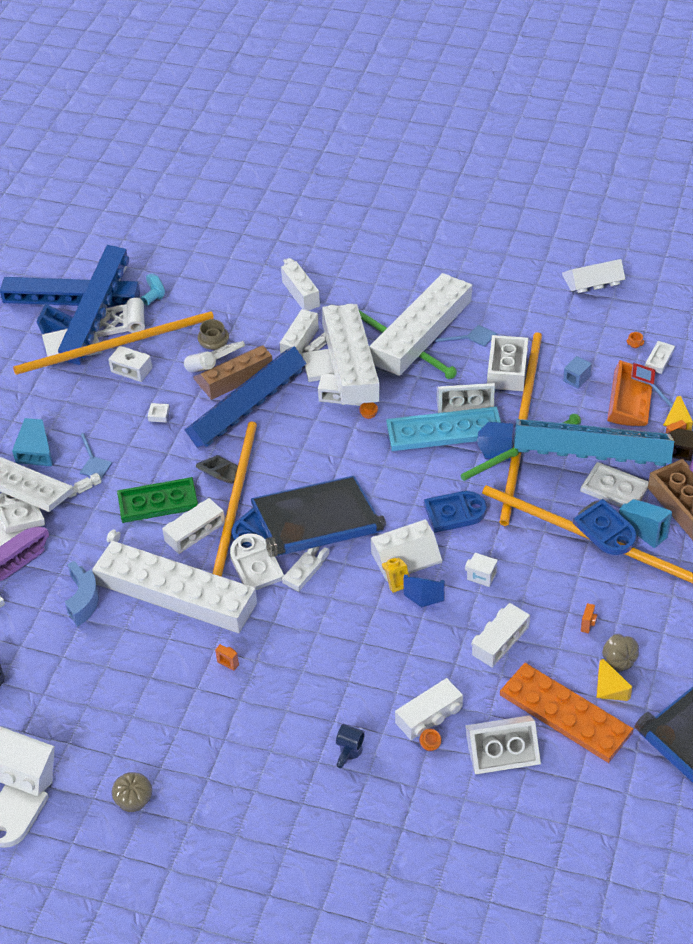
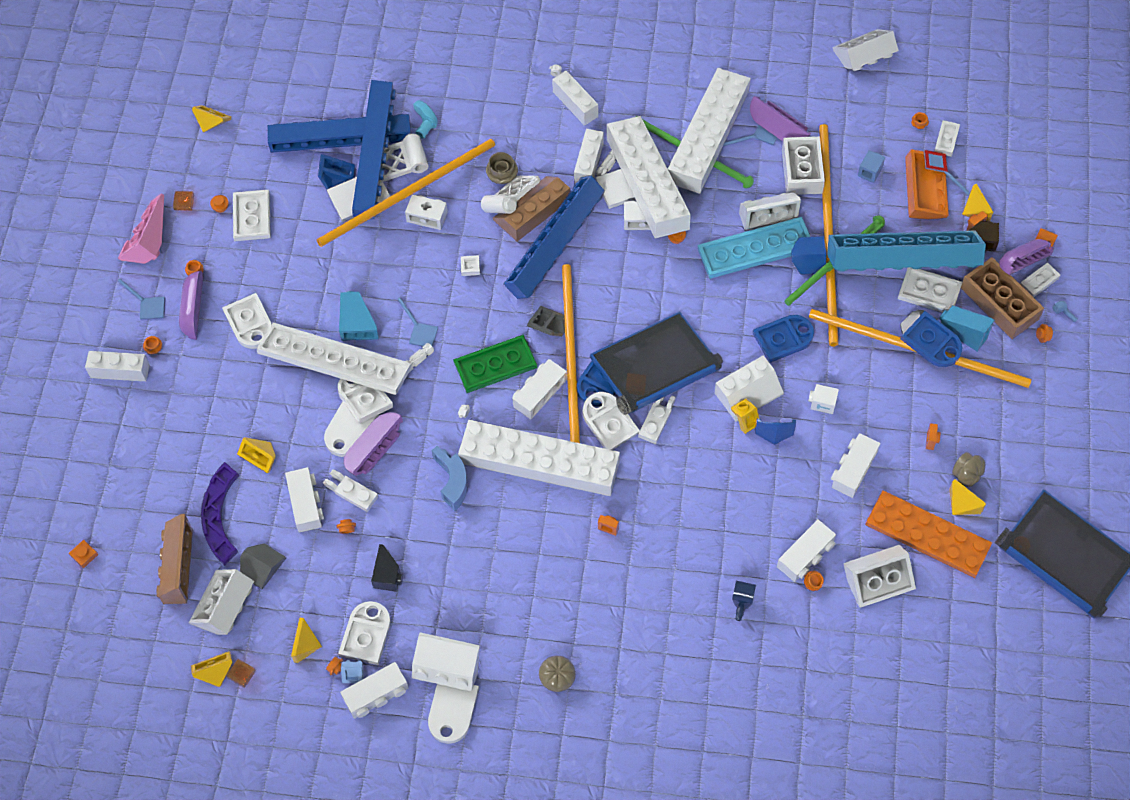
camera: 10 degrees left, 15 degrees up
none -> medium lavender brick [750,96,811,141]

